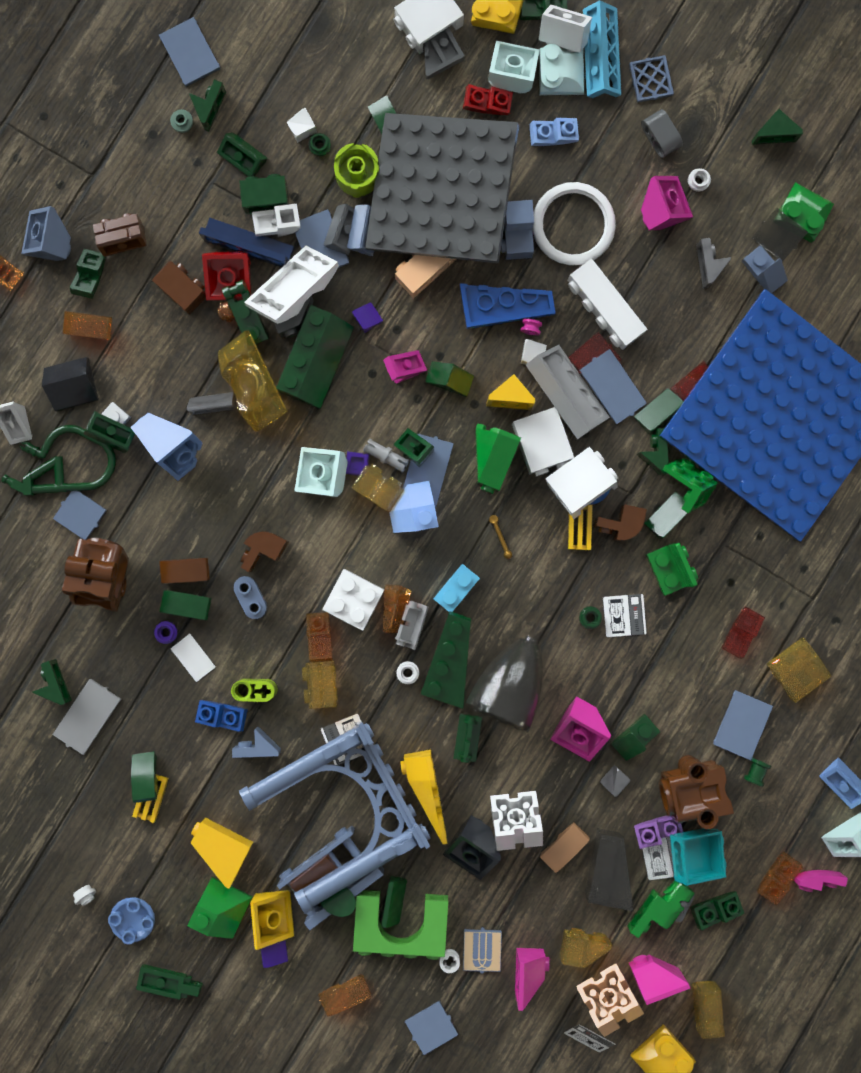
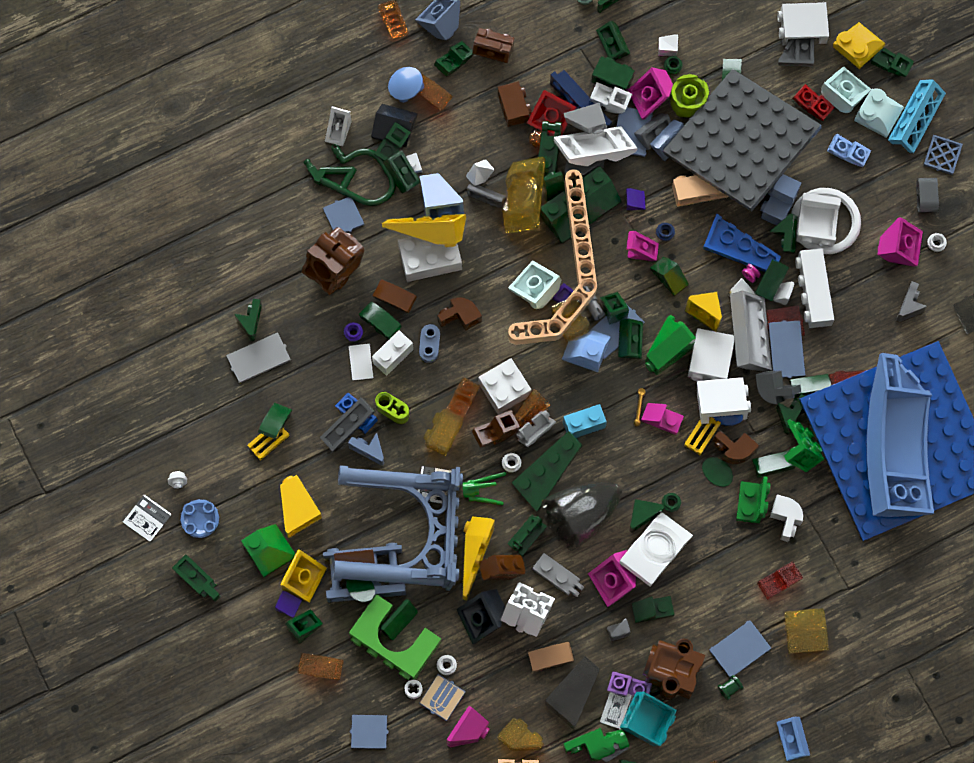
camera: 30 degrees right, 15 degrees down
white brick [539,5,592,53] -> none
sticker [603,594,646,637] -> none
sand blue slope [742,245,788,293] -> none
none -> sticker [123,495,171,541]
none -> dark green slope [285,609,323,644]
none -> dark grey plate [320,398,375,451]
none -> white brick [372,330,413,376]
none -> dark green slope [374,122,411,161]
none -> yellow wedge [382,214,466,247]
none -> medium blue dish [388,67,424,103]
none -> white brick [398,237,462,282]
none -> white plate [437,655,457,675]
none -> green plant [463,472,507,505]
none -> white slope [466,160,494,186]
none -> reddish brown brick [472,410,520,448]
none -> reddish brown brick [479,555,526,580]
none -> light nougat beam [508,170,597,345]
none -> light grey hinge [532,553,584,597]
none -> dark green slope [543,172,565,203]
none -> light grey slope [564,103,607,134]
none -> dark green slope [618,318,643,359]
none -> white slope [619,512,693,587]
none -> dark pink slope [628,67,673,120]
none -> dark green slope [629,499,665,533]
none -> dark pink slope [641,403,684,435]
none -> dark blue plate [656,223,675,241]
none -> dark green sticker [702,457,733,487]
none -> dark green slope [755,259,789,301]
none -> dark grey brick [756,370,801,404]
none -> white brick [770,495,803,542]
none -> dark green slope [771,214,798,254]
none -> white slope [773,281,794,305]
none -> white panel [796,193,841,248]
none -> medium blue slope [867,353,934,517]

